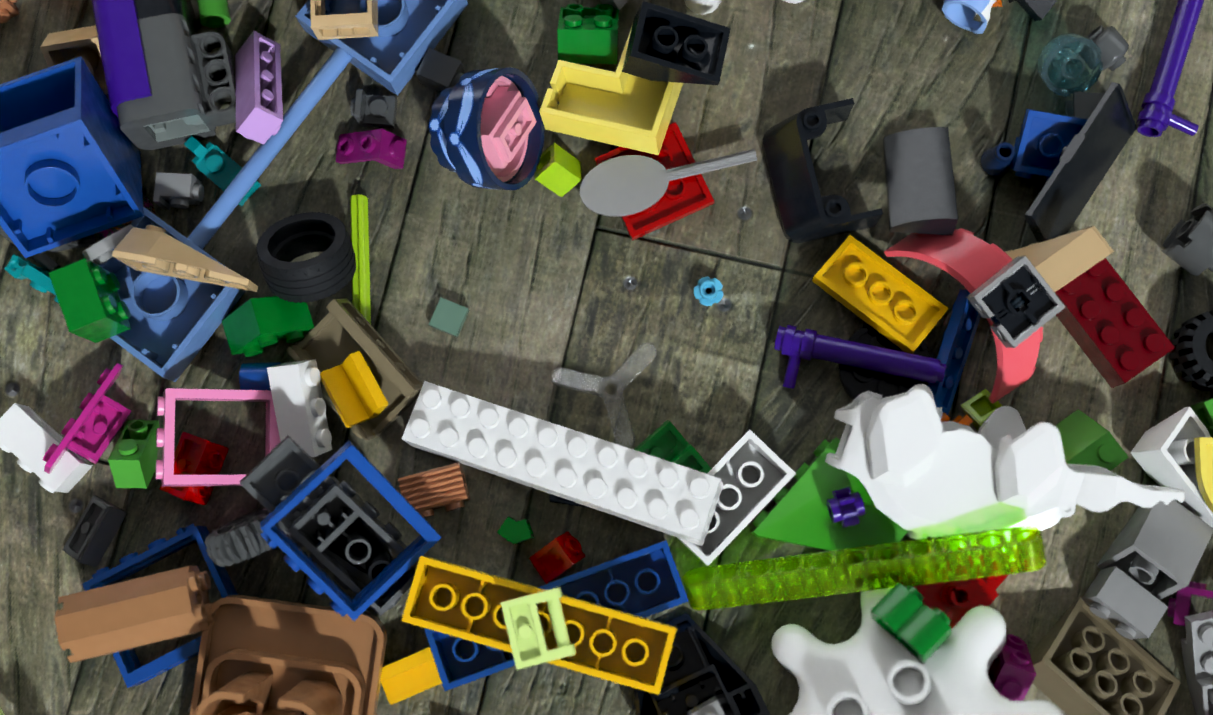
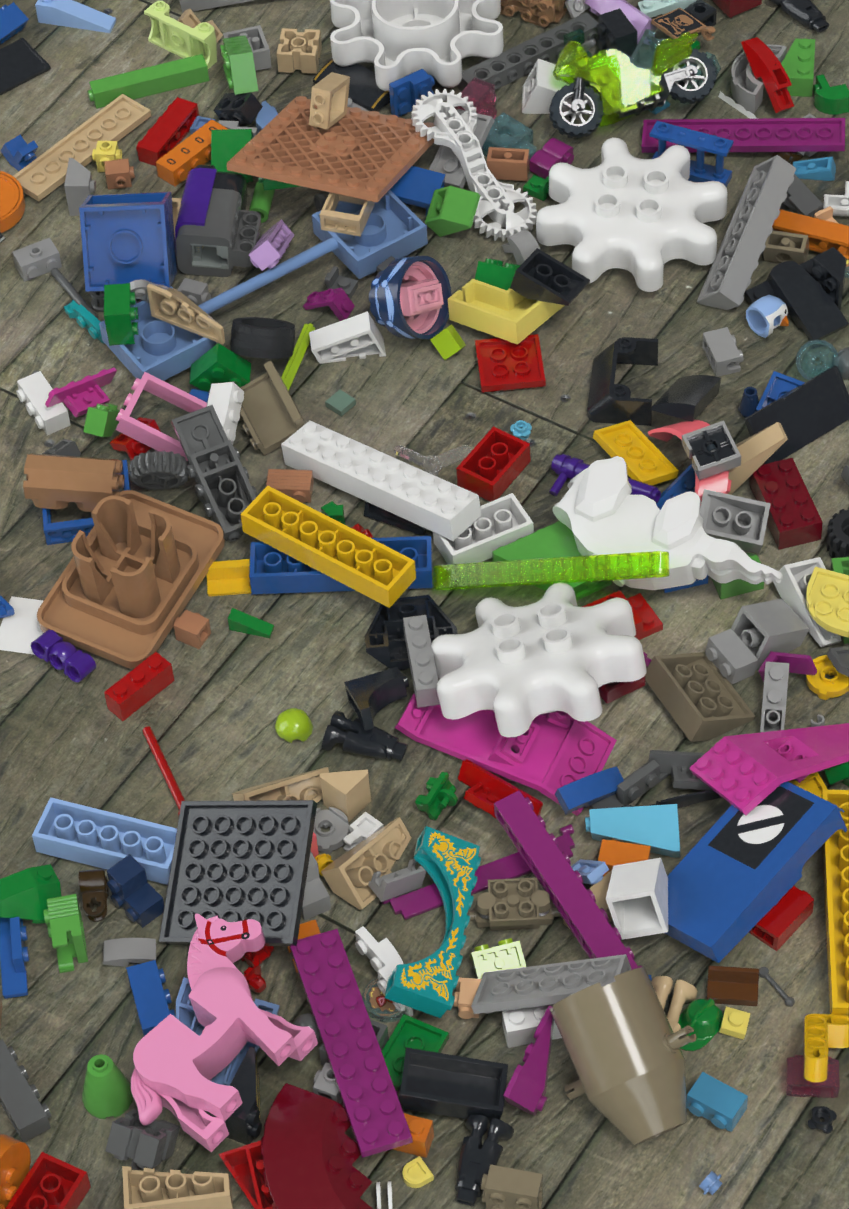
camera: 15 degrees right, 30 degrees down
teal hinge [184,136,261,206] -> none
blue window [260,441,442,621] -> none
yellow panel [320,351,389,428] -> none
yellowish green plate [501,587,577,670] -> none
light grey piece [580,149,757,217] -> none
dark purple gear [826,487,865,528] -> none
green brick [871,582,951,664] -> none
none -> white wedge [309,311,386,364]
none -> red brick [456,426,531,502]
none -> light grey slope [700,489,771,554]
none -> light grey brick [702,327,744,377]

